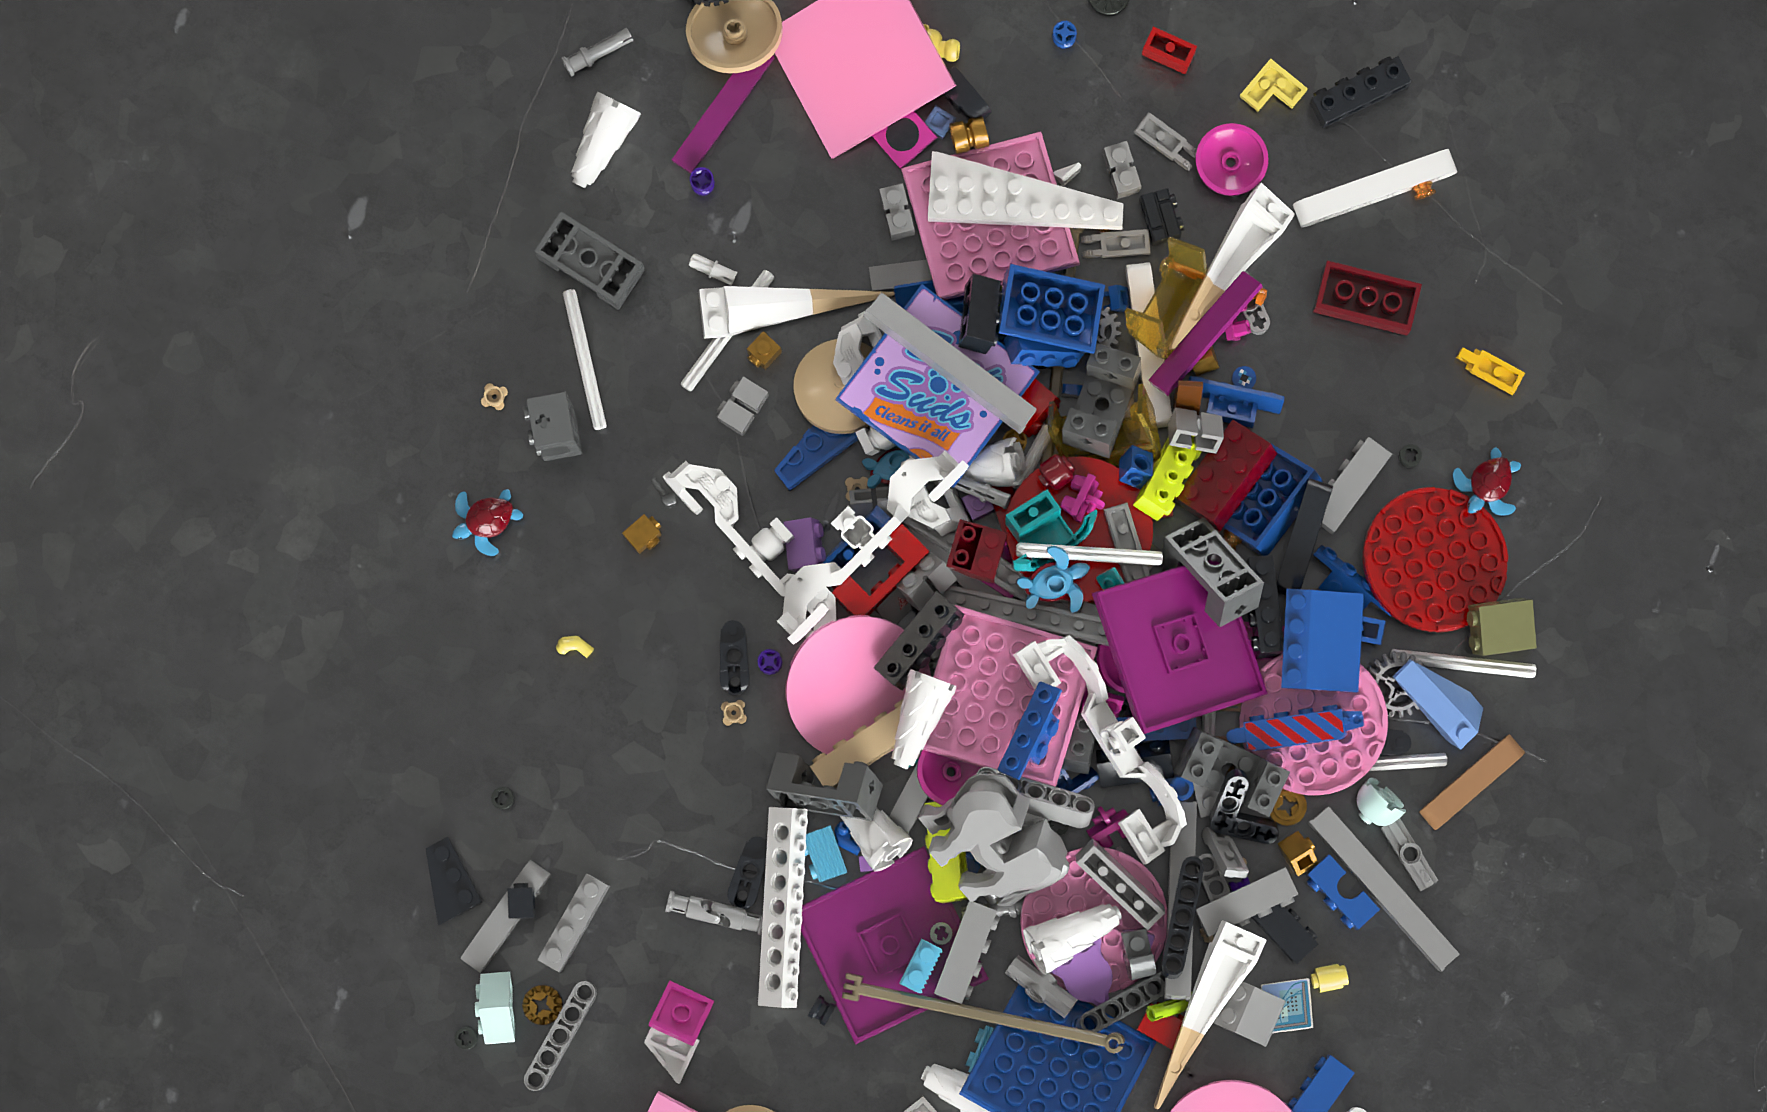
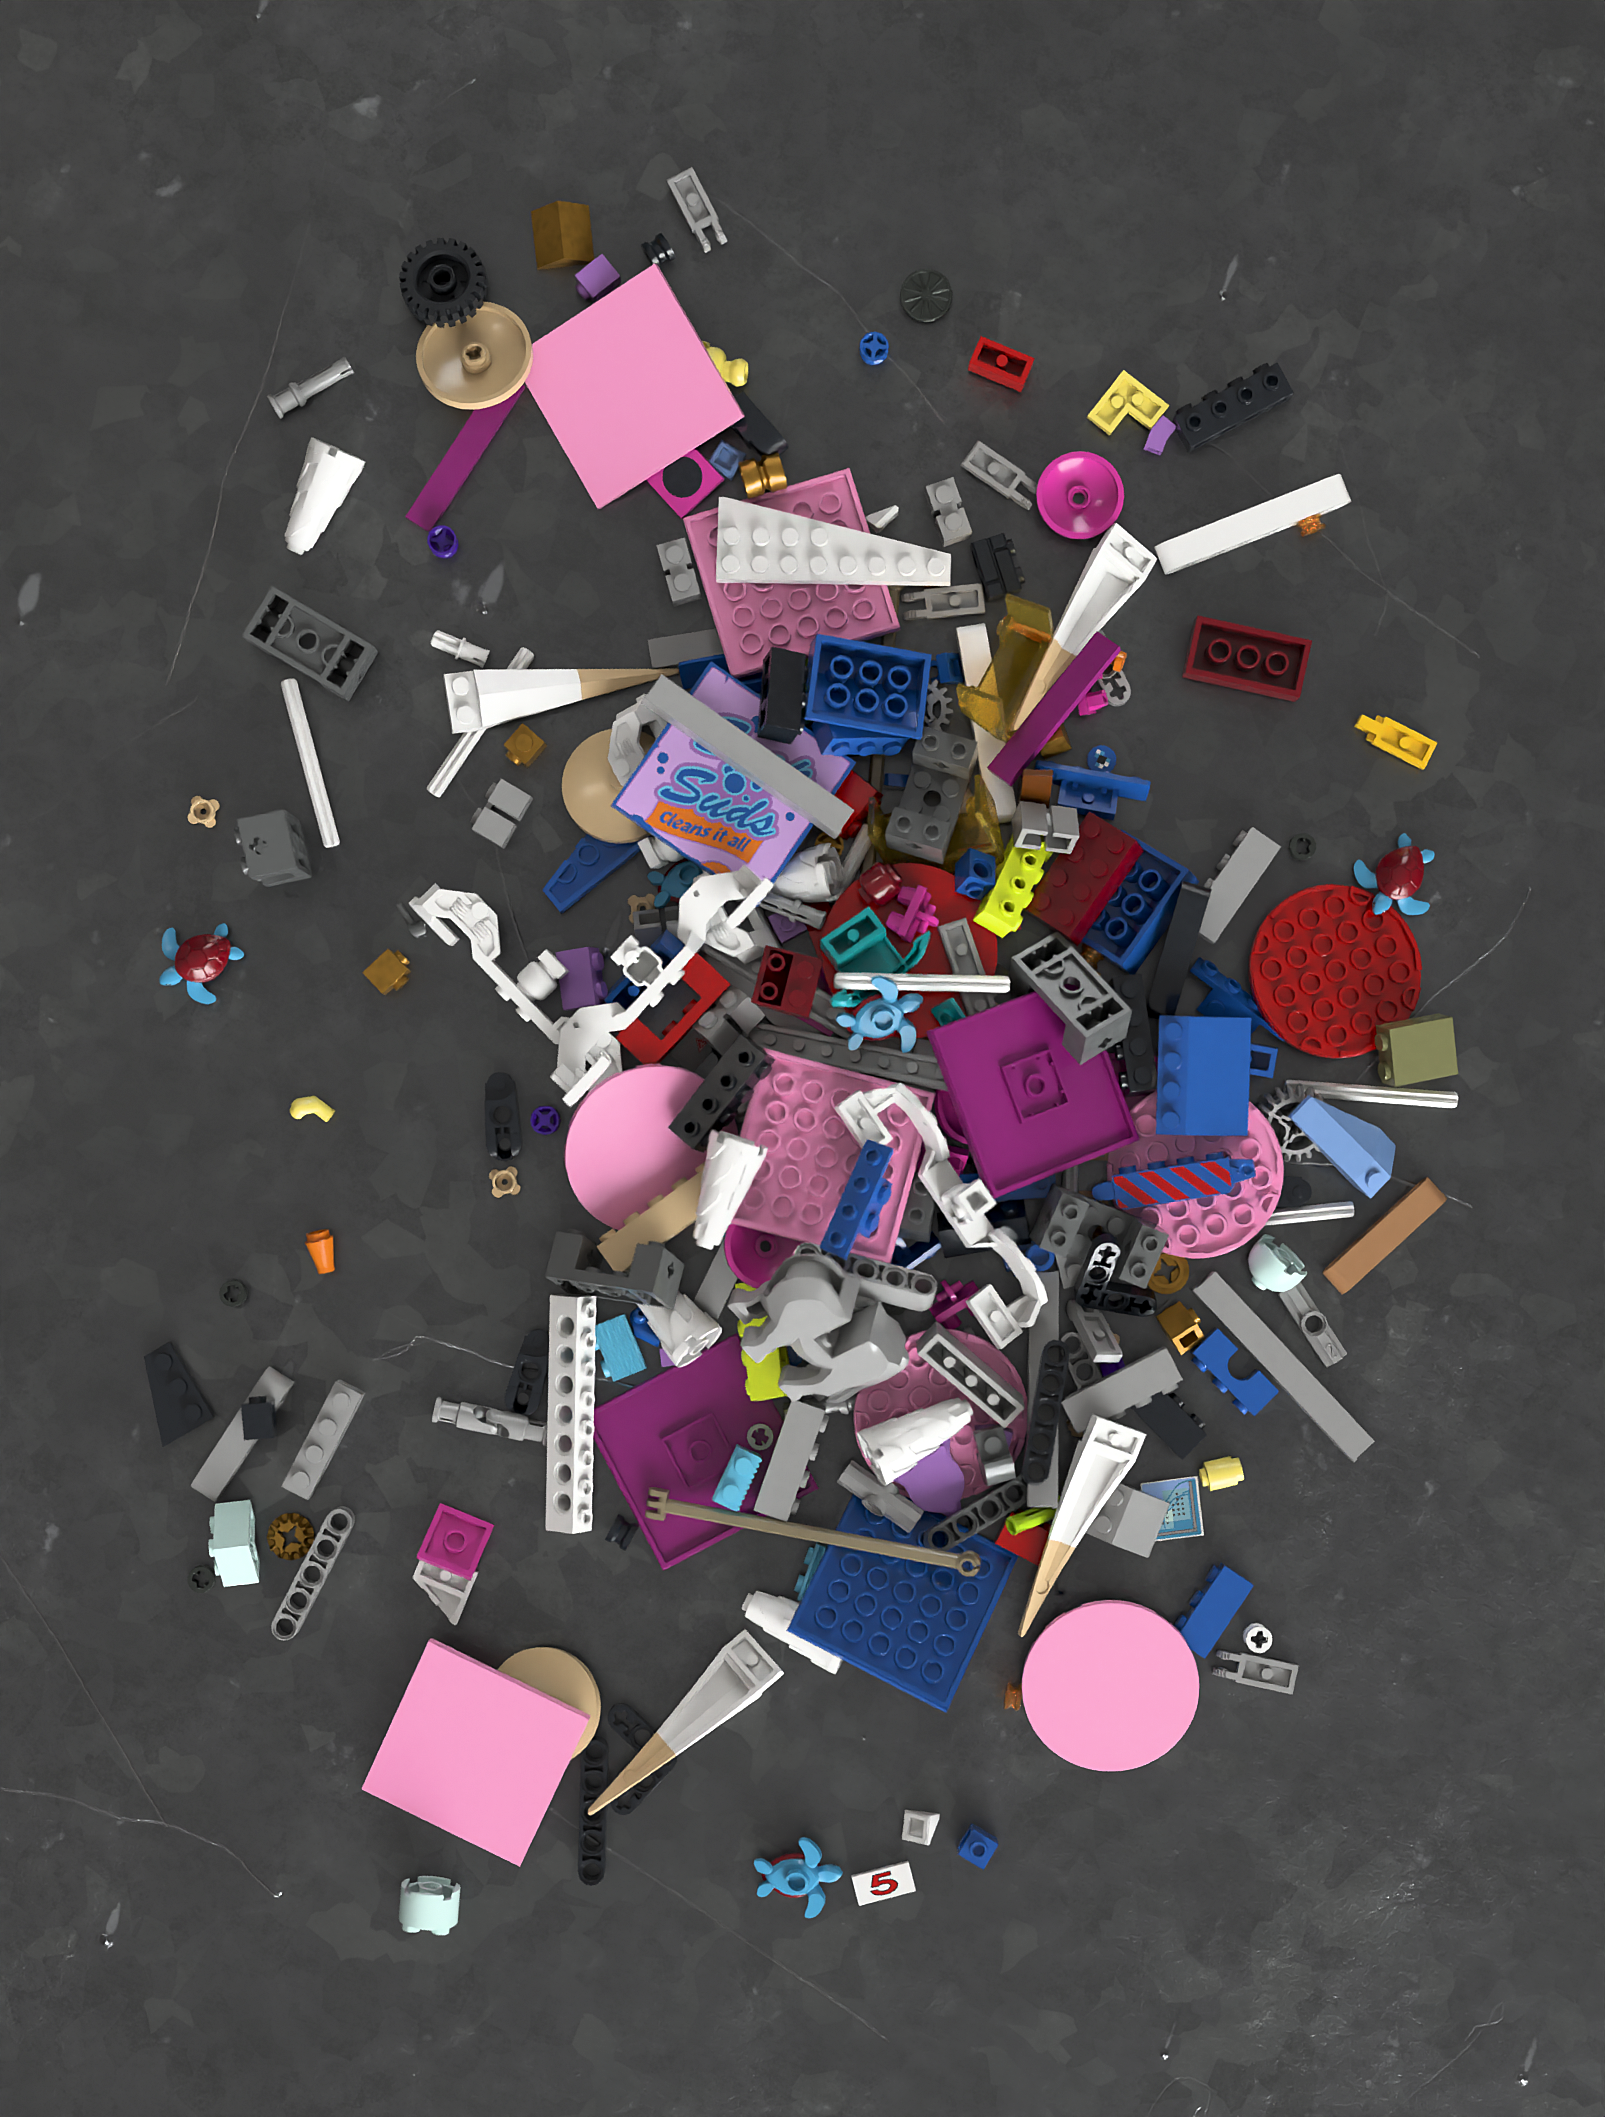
camera: 10 degrees left, 5 degrees up
none -> orange cone [305,1229,335,1274]
none -> medium lavender piece [1144,415,1177,455]

